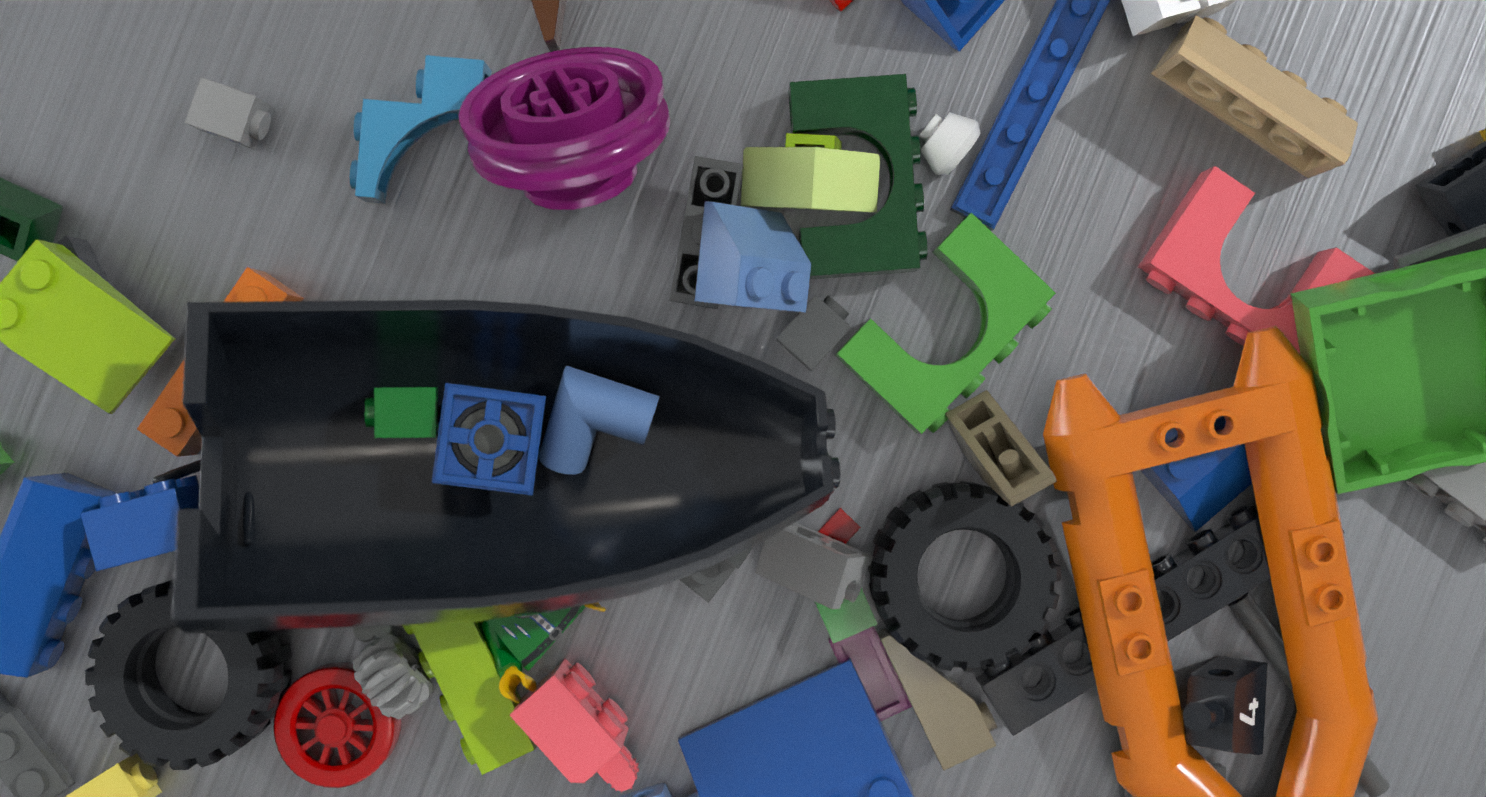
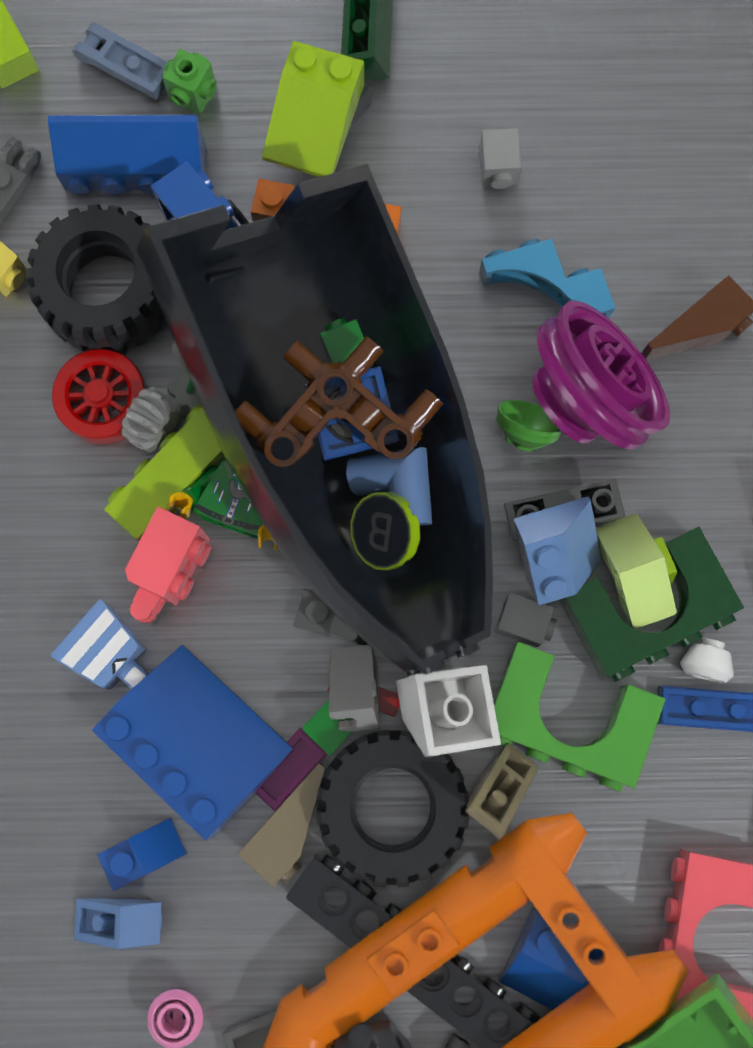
camera: 65 degrees right, 10 degrees down
none -> reddish brown pin [235,336,443,467]
none -> tile [351,492,420,570]
none -> white slope [396,665,501,757]
none -> bright green piece [496,400,562,452]

